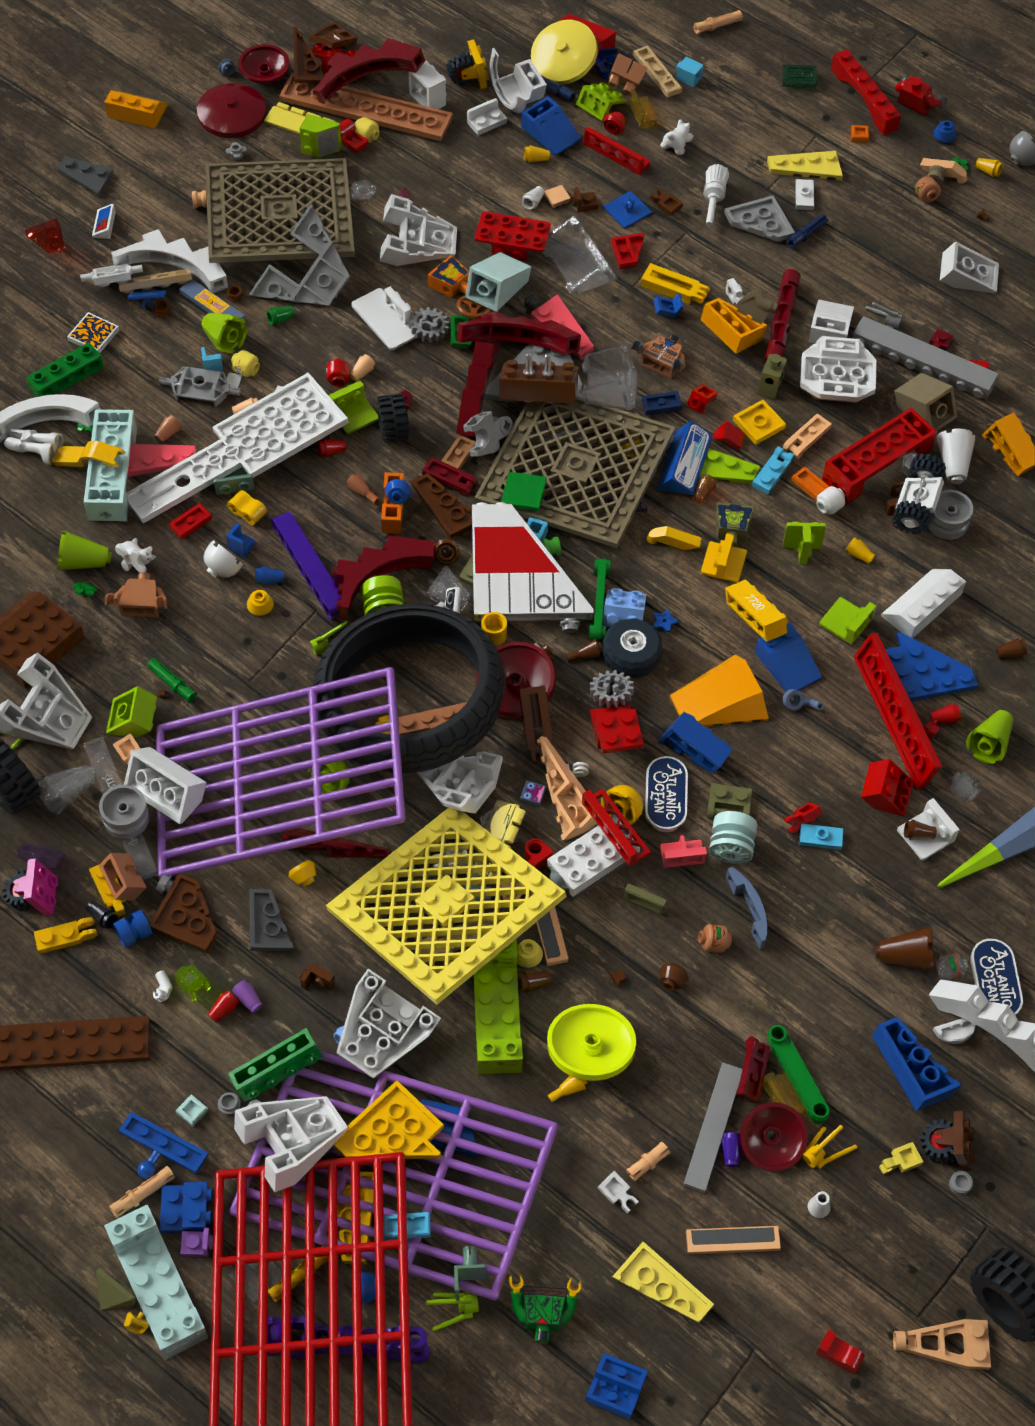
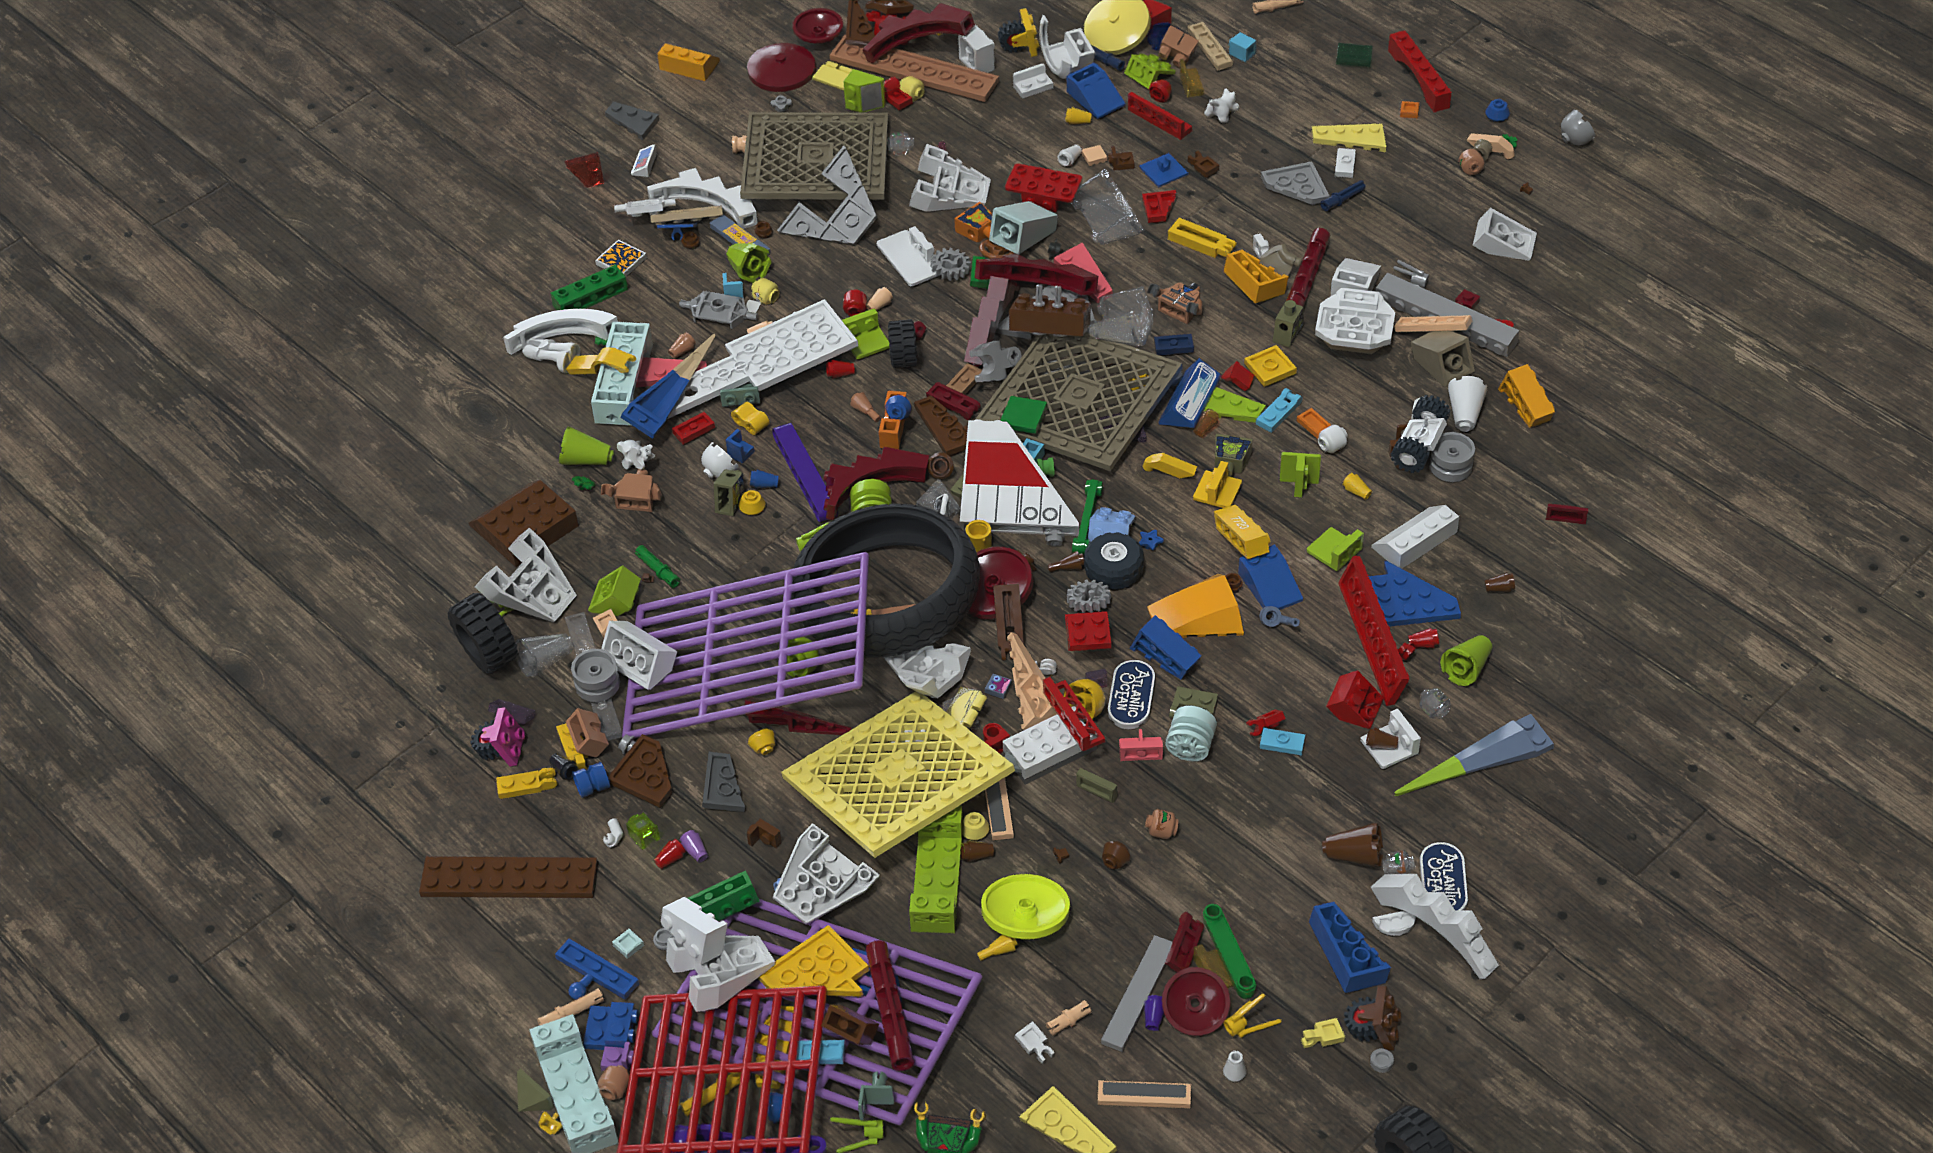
camera: 10 degrees right, 10 degrees down
sand blue plate [218,59,235,76] -> none
green cone [266,306,295,326] -> none
blue bracket [653,293,684,319] -> none
red bracket [687,384,718,414] -> none
white piece [703,164,729,227] -> none
sand blue slope [726,867,767,950] -> none
light nougat plate [783,414,832,459] -> none
red plate [822,407,937,504] -> none
red torso [895,76,948,116] -> none
yellow cone [975,158,1003,177] -> none
none -> nougat head [597,1065,630,1100]
none -> blue plate [620,334,715,439]
none -> white wedge [661,897,728,965]
none -> olive torso [714,469,744,516]
none -> reddish brown brick [821,1005,879,1045]
none -> dark red piece [865,940,914,1071]
none -> clear purple tile [1085,668,1107,688]
none -> reddish brown plate [1225,573,1243,591]
none -> light nougat tile [1394,315,1472,332]

